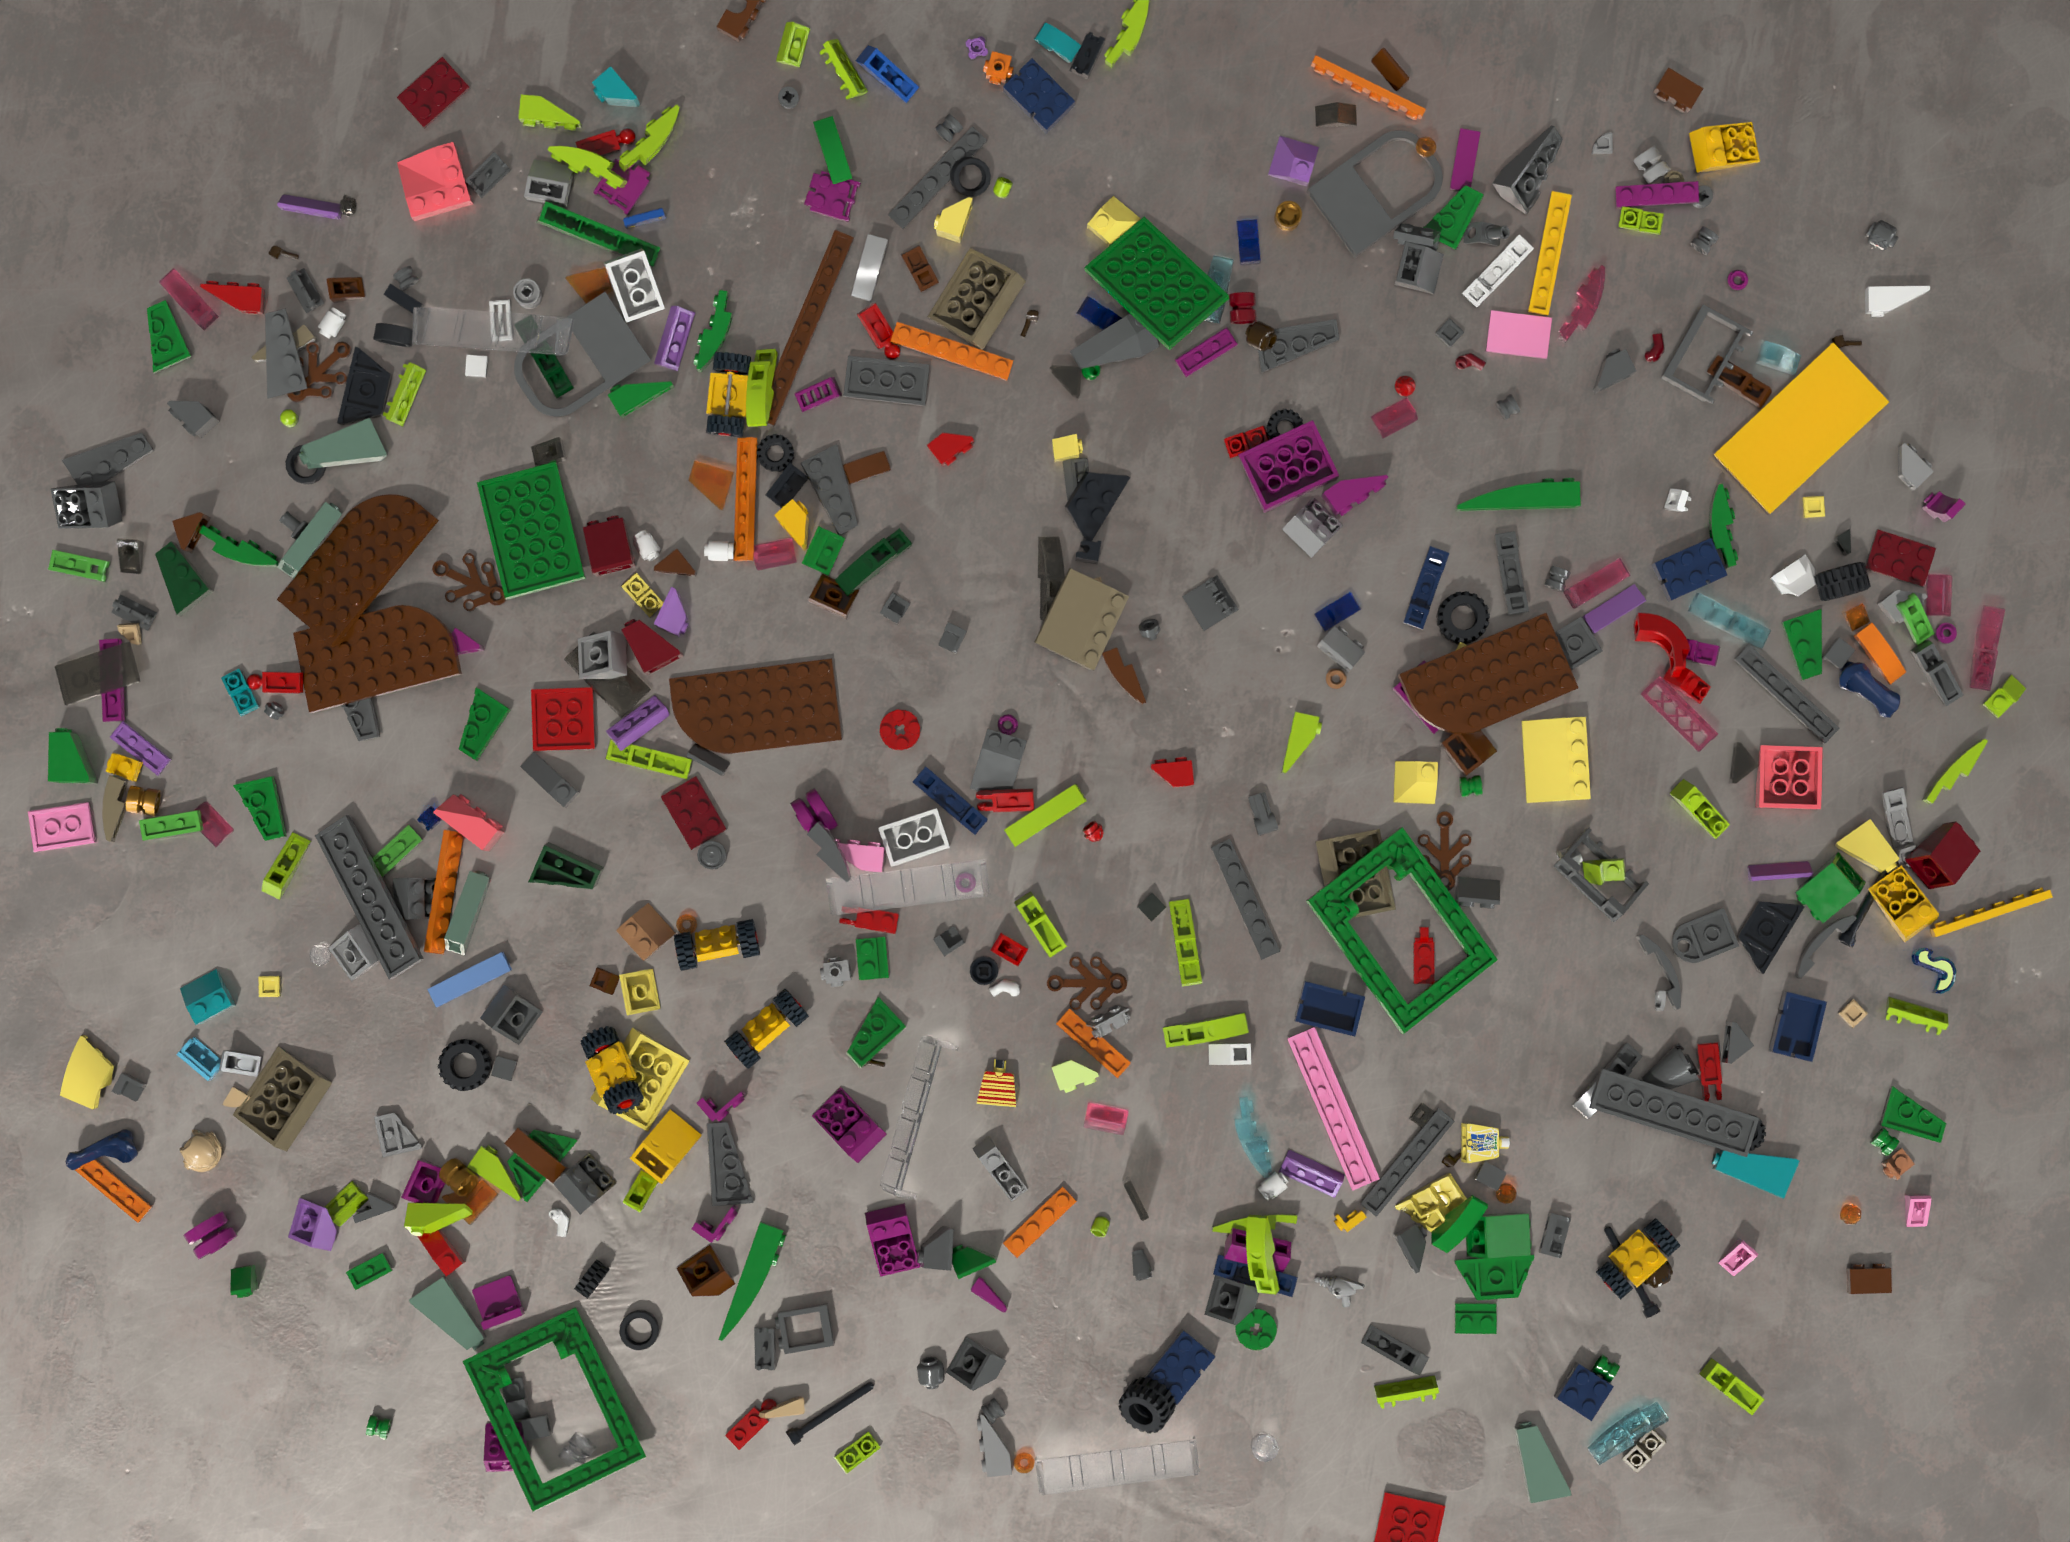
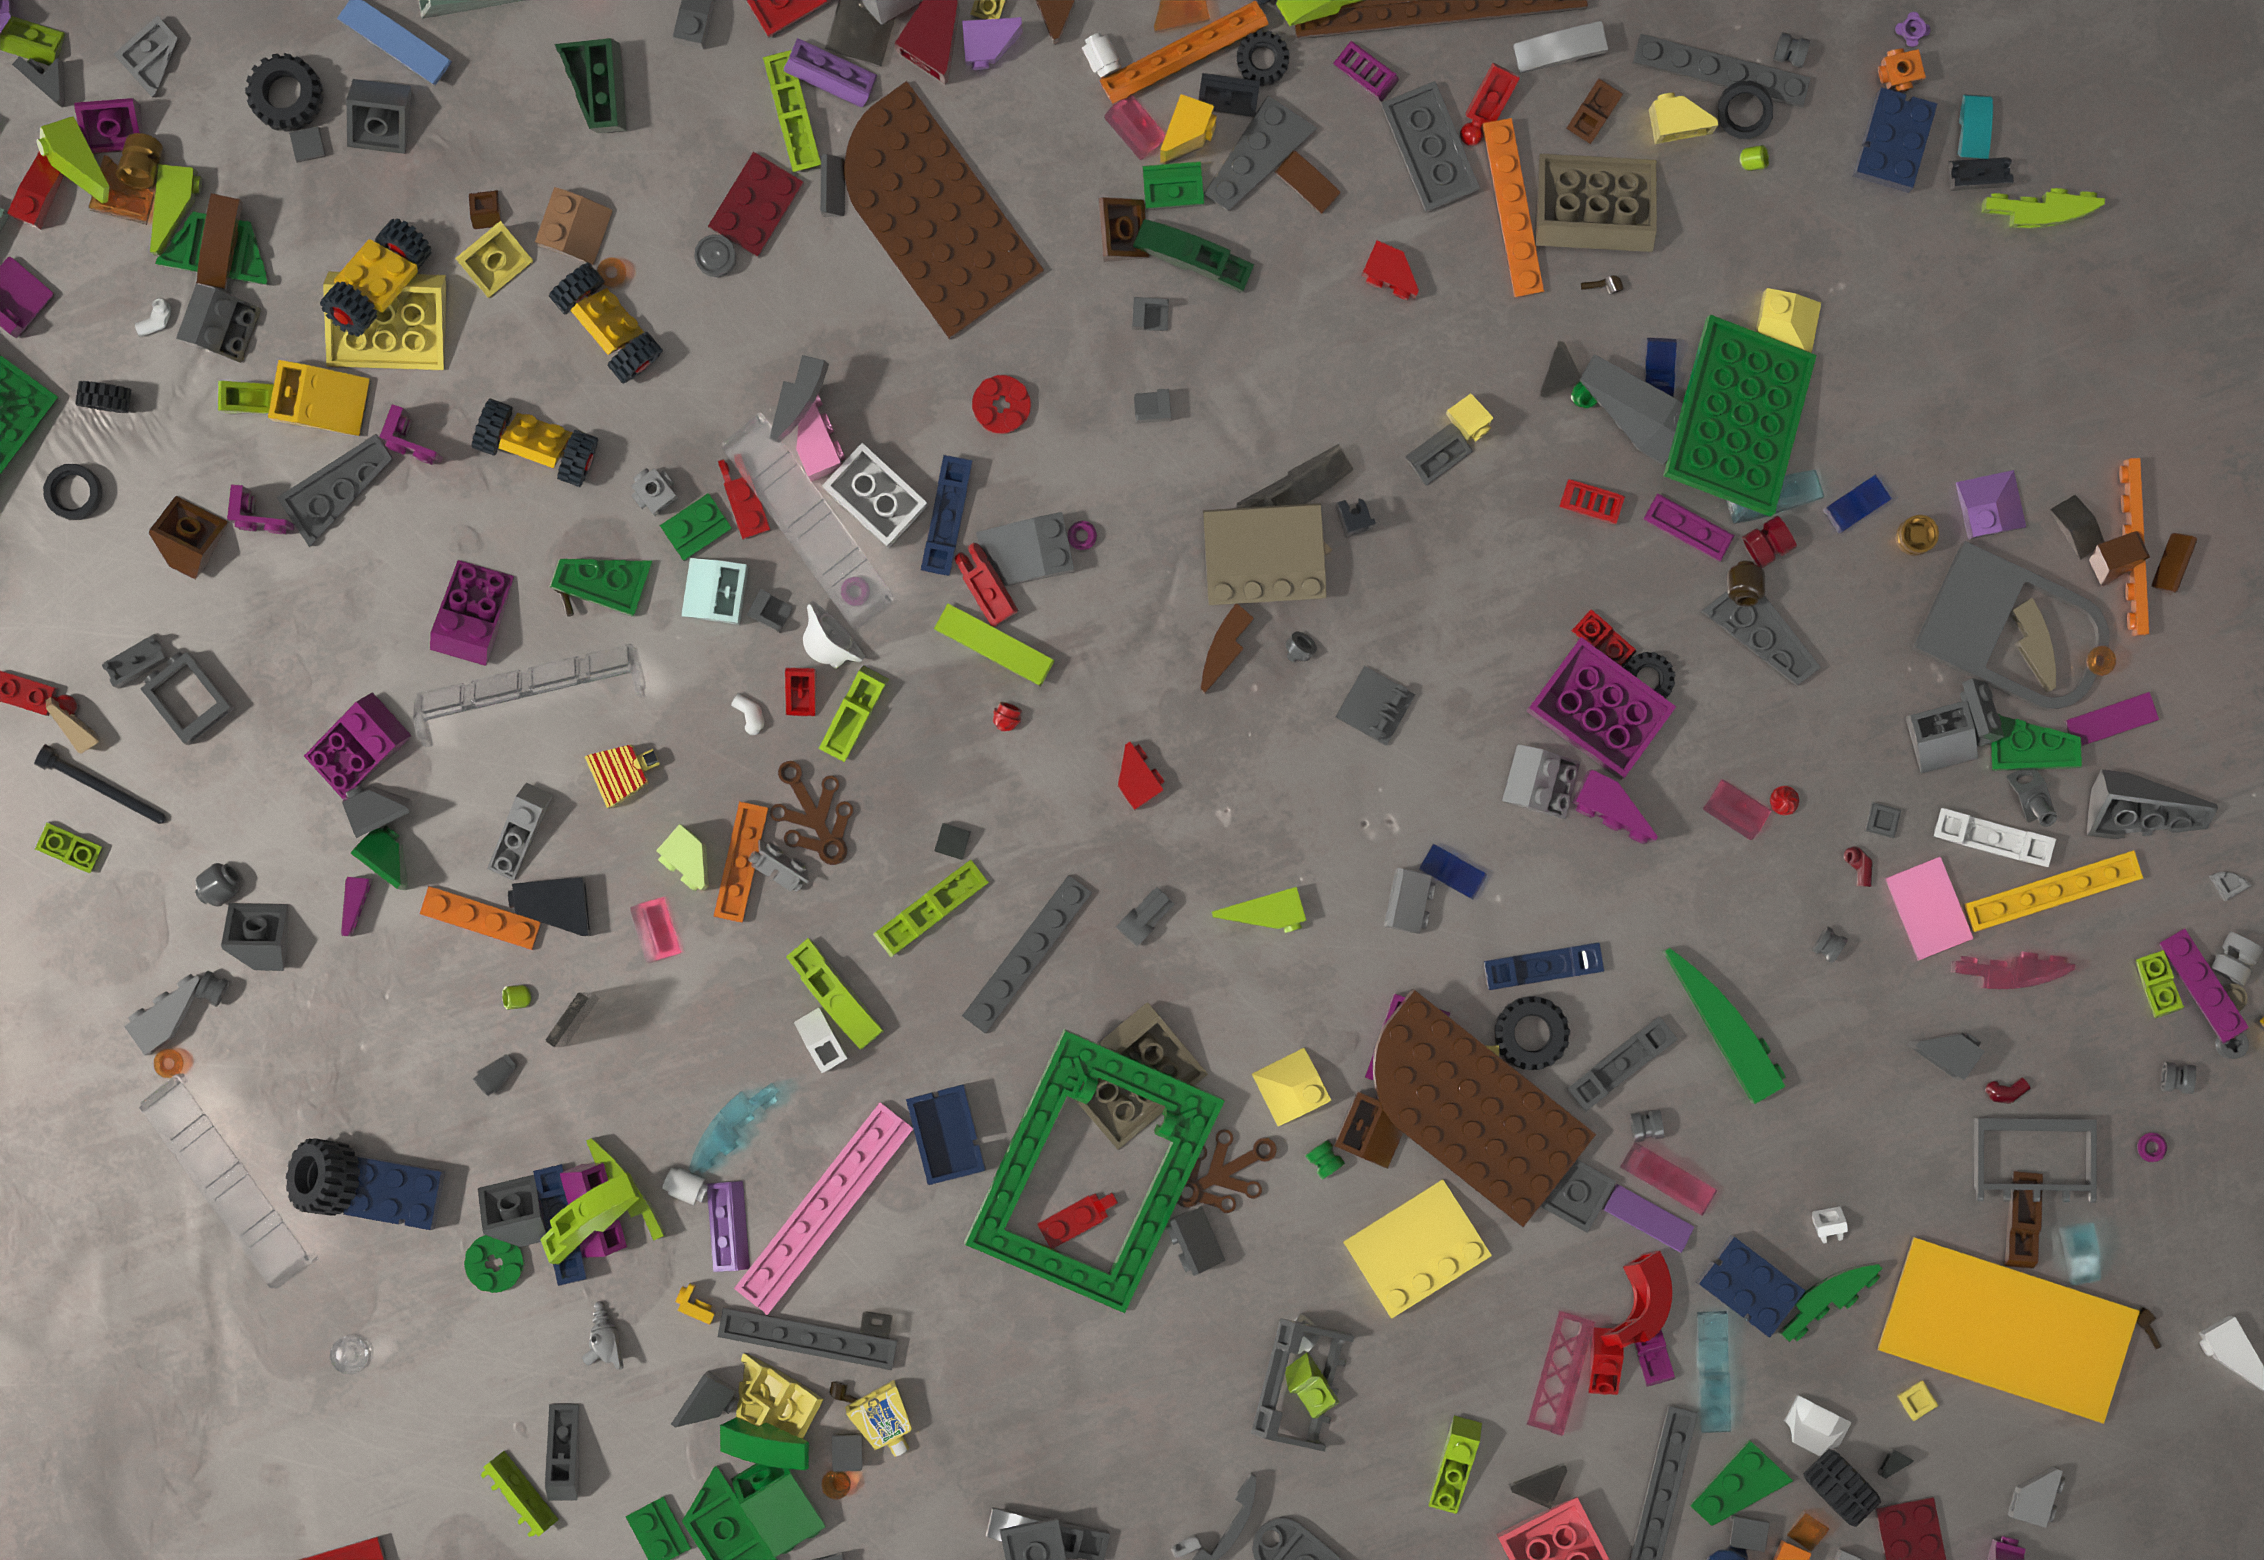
camera: 60 degrees right, 0 degrees up
green slope [718,1221,786,1341] -> none
magenta wheel [790,788,838,832] -> none
black wheel [970,956,999,985] -> none
black wing [1065,472,1131,541] -> none
medium nougat plate [1326,668,1346,689] -> none
none -> black slope [508,877,591,937]
none -> light aqua slope [681,558,749,625]
none -> white hat [803,601,866,669]
none -> red slope [1559,479,1625,525]
none -> dark tan slope [2010,598,2056,692]
none -> reddish brown slope [2089,531,2150,586]

